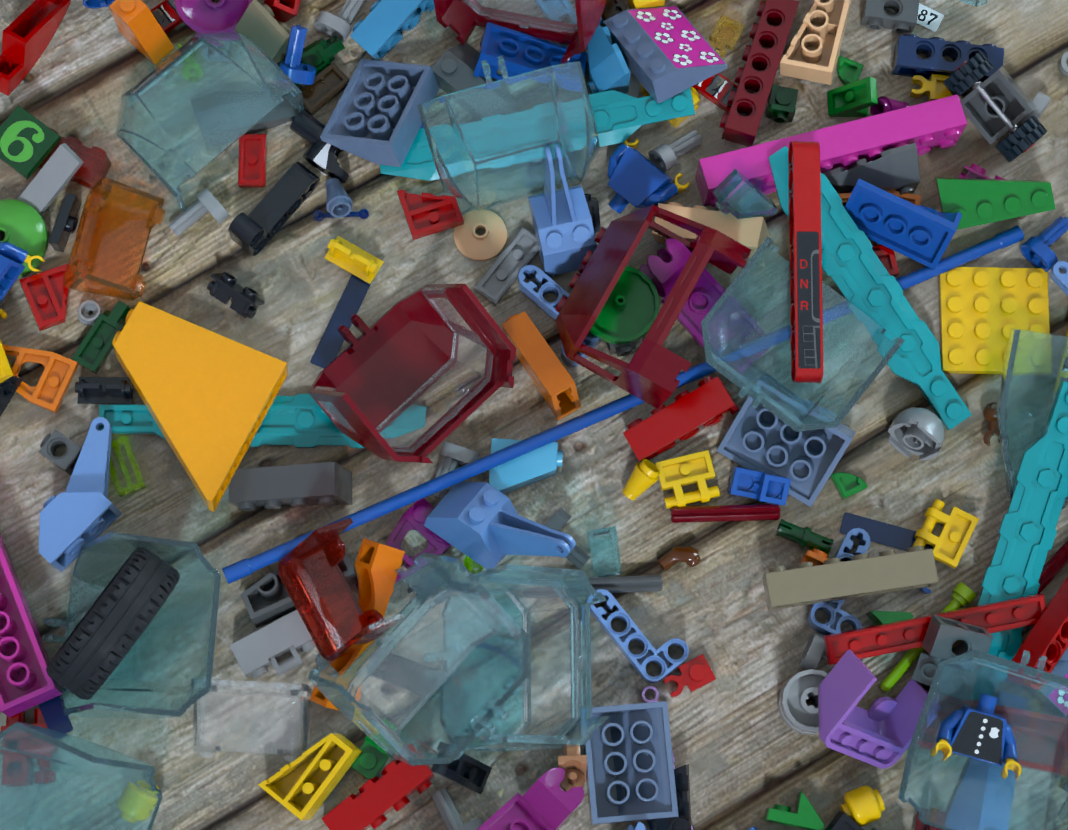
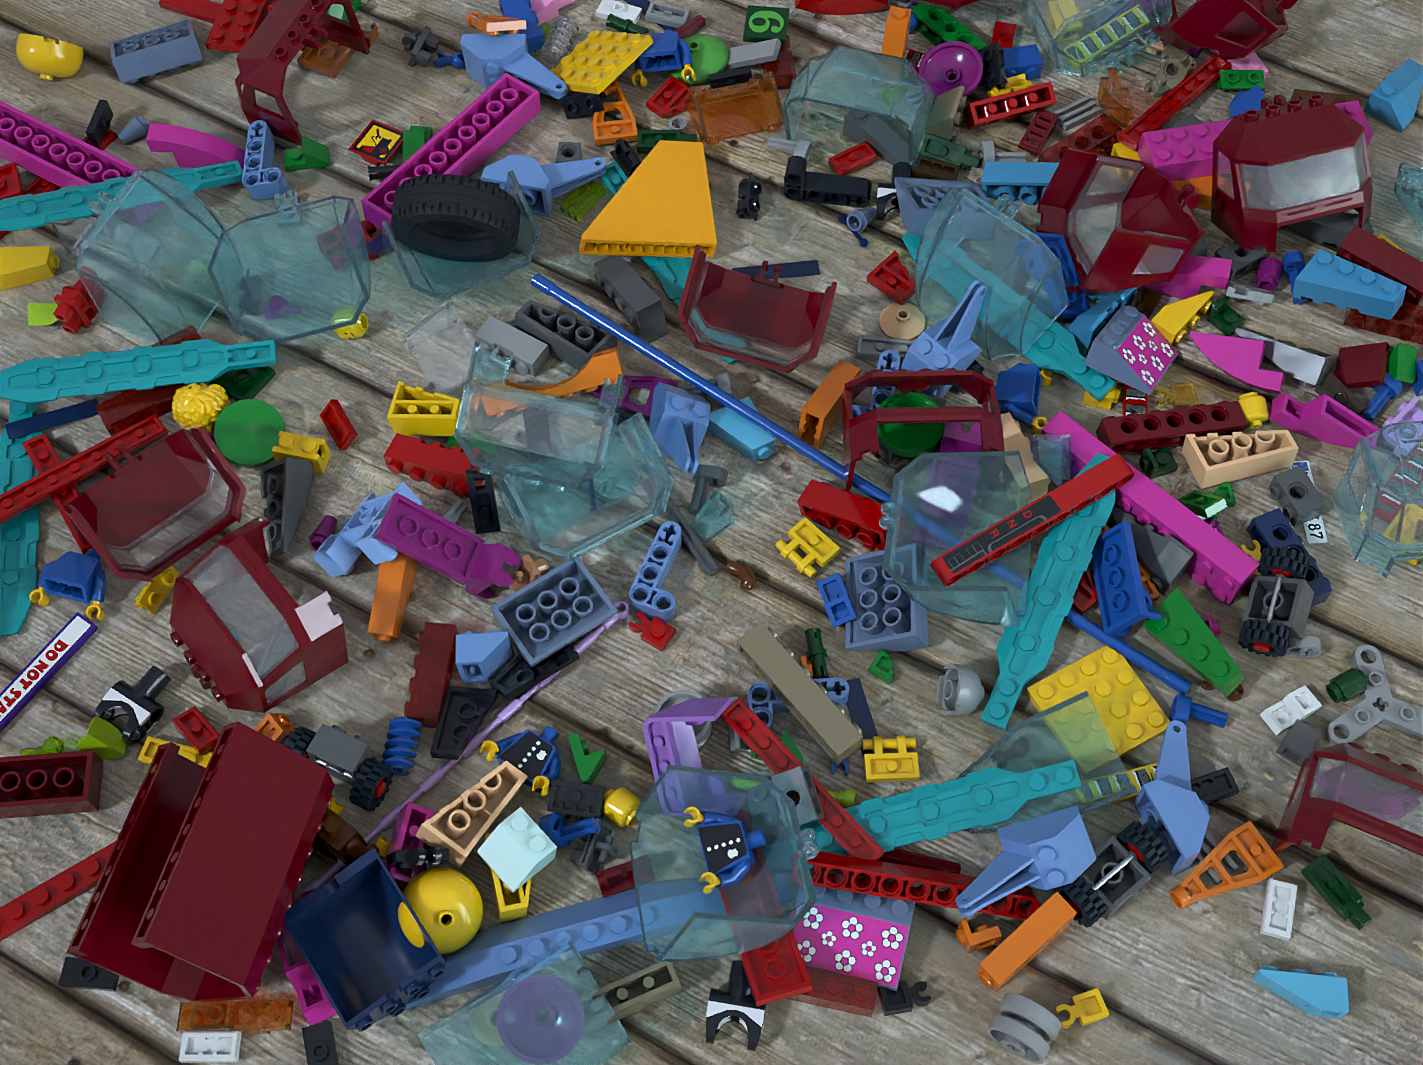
camera: 65 degrees right, 15 degrees down
blue piece [278,25,317,85] -> none
clear red windscreen [278,518,404,661] -> none
yellow hinge [324,236,384,284] -> none
yellow cone [622,459,661,500] -> none
light grey piece [648,129,702,172] -> none
dark red axle [671,504,780,523] -> none

